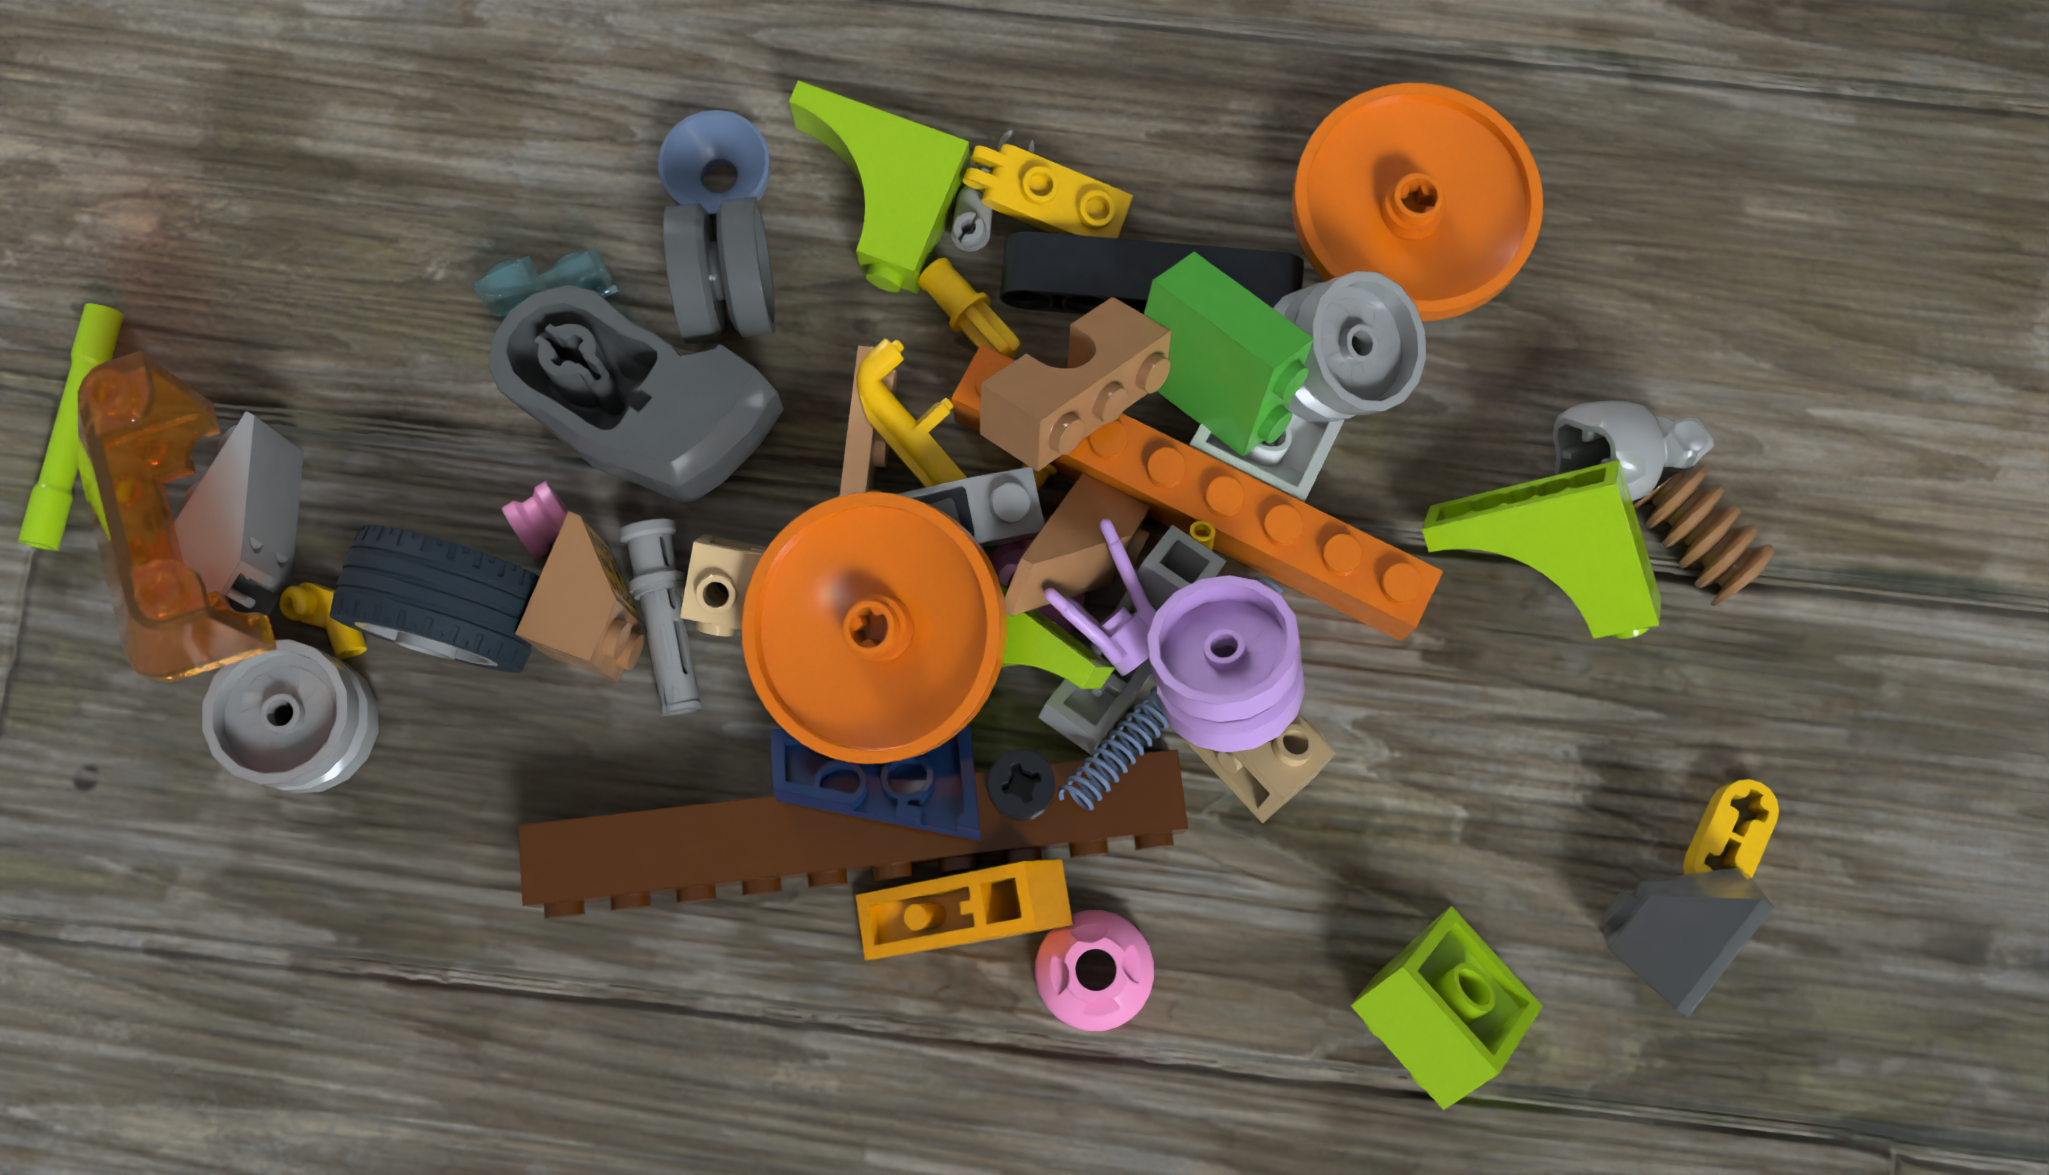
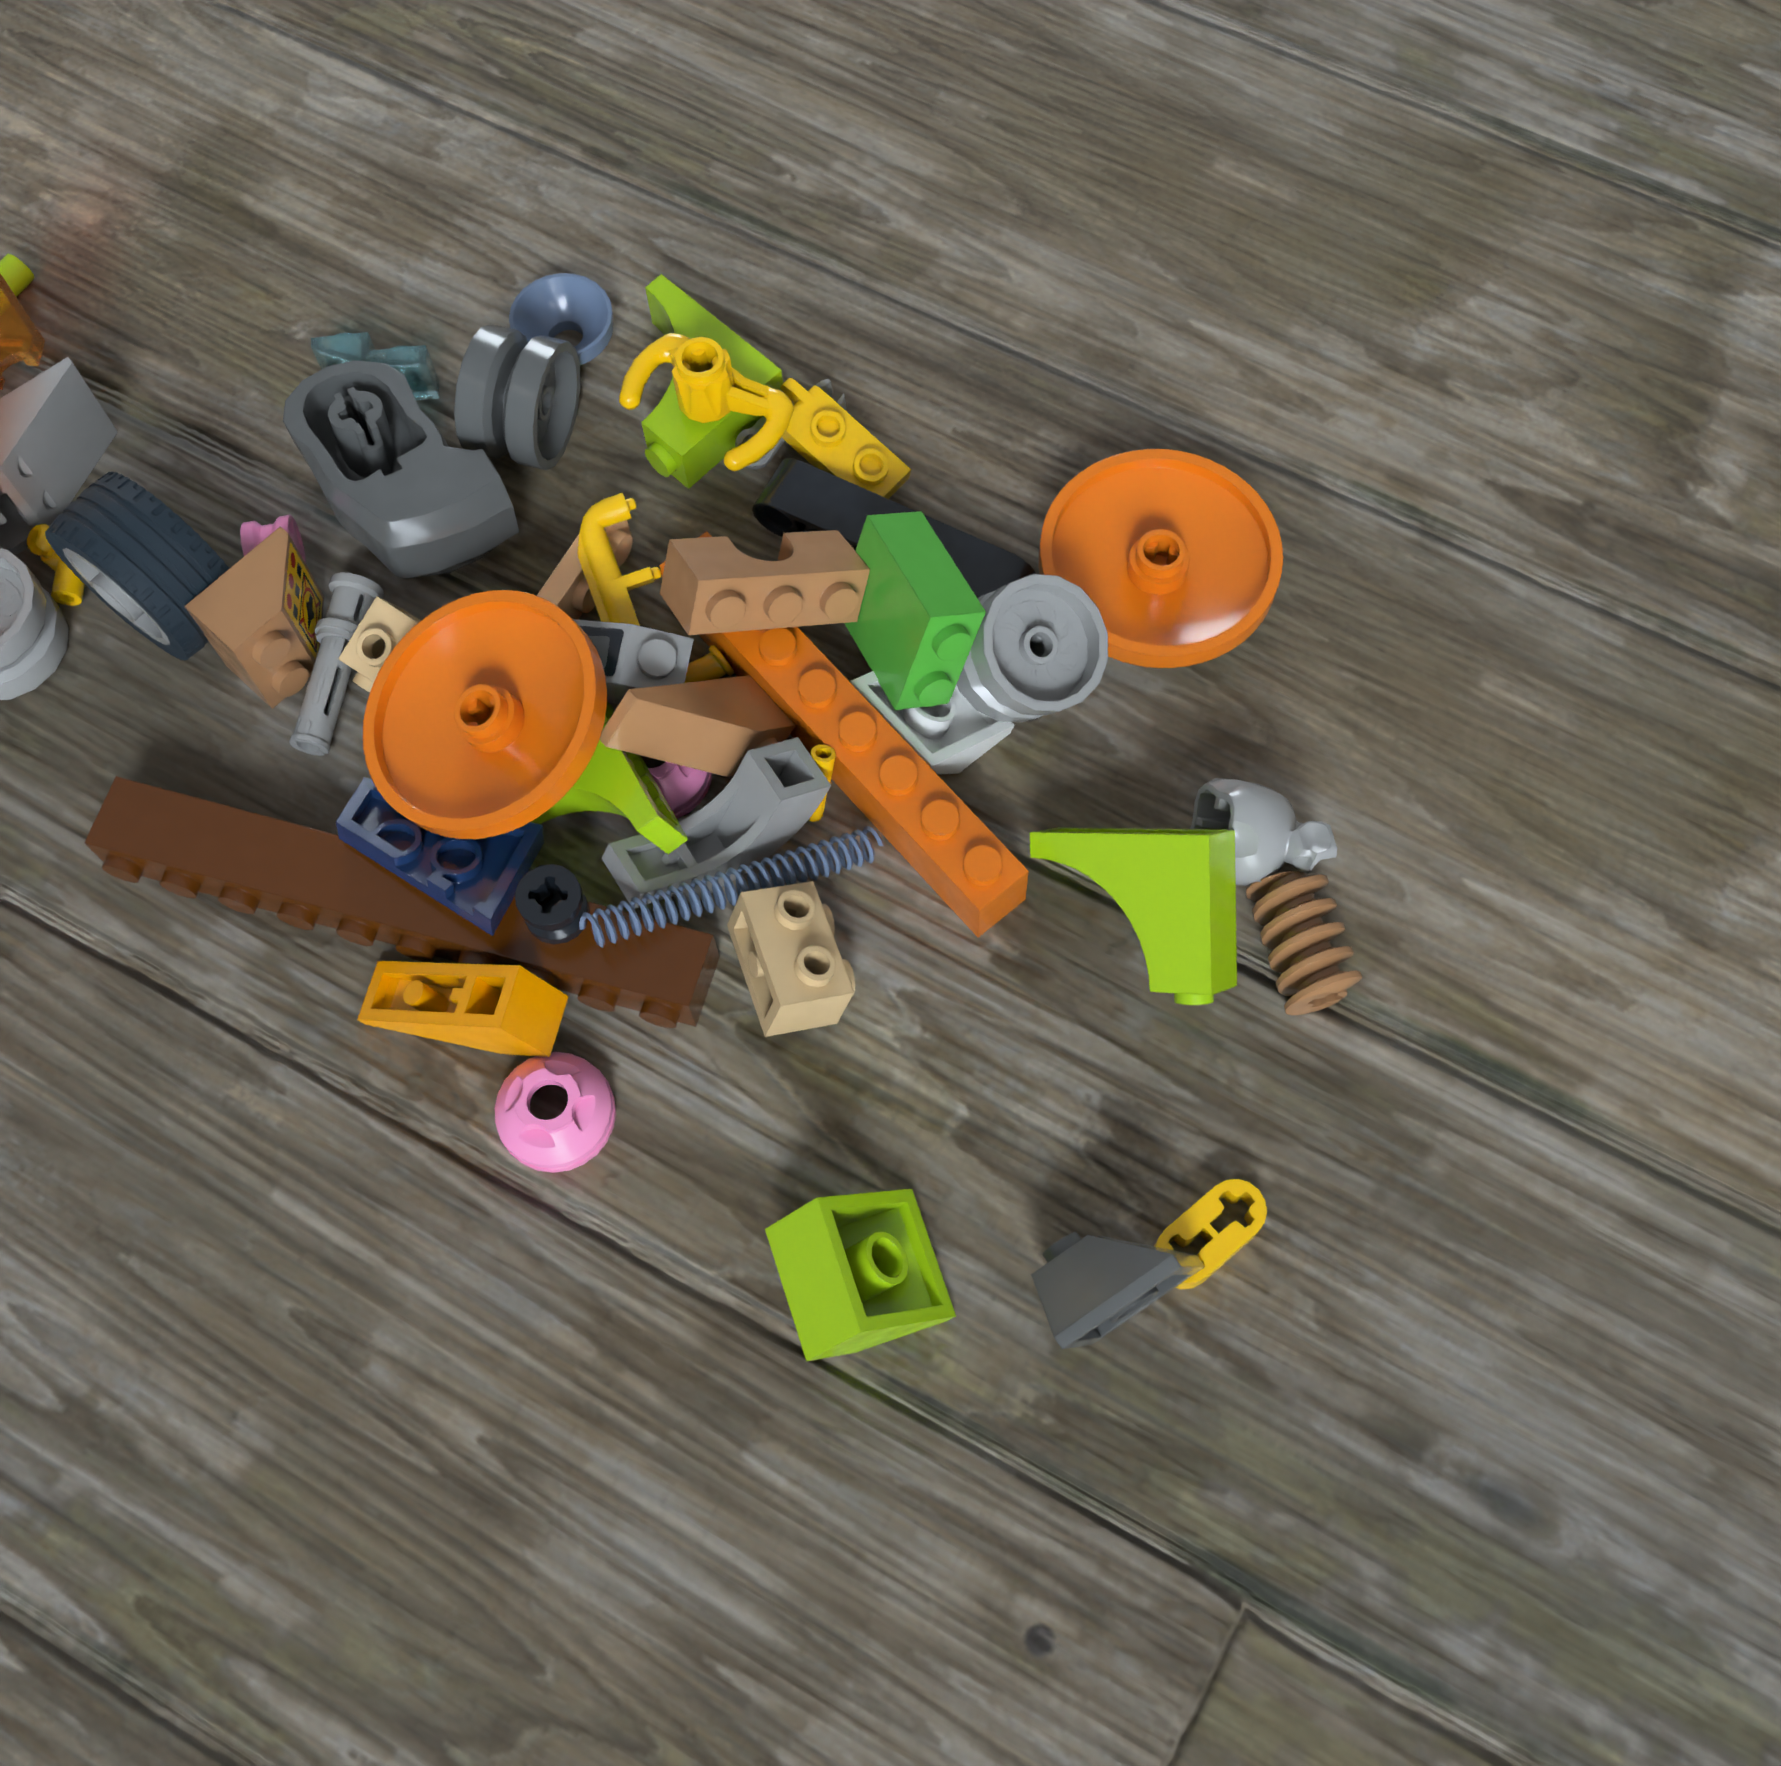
camera: 25 degrees right, 10 degrees down
yellow axle [918,257,1021,359] -> none
lavender plant [1044,518,1156,676] -> none
lavender wheel [1147,575,1305,753] -> none
none -> yellow piece [619,333,794,472]

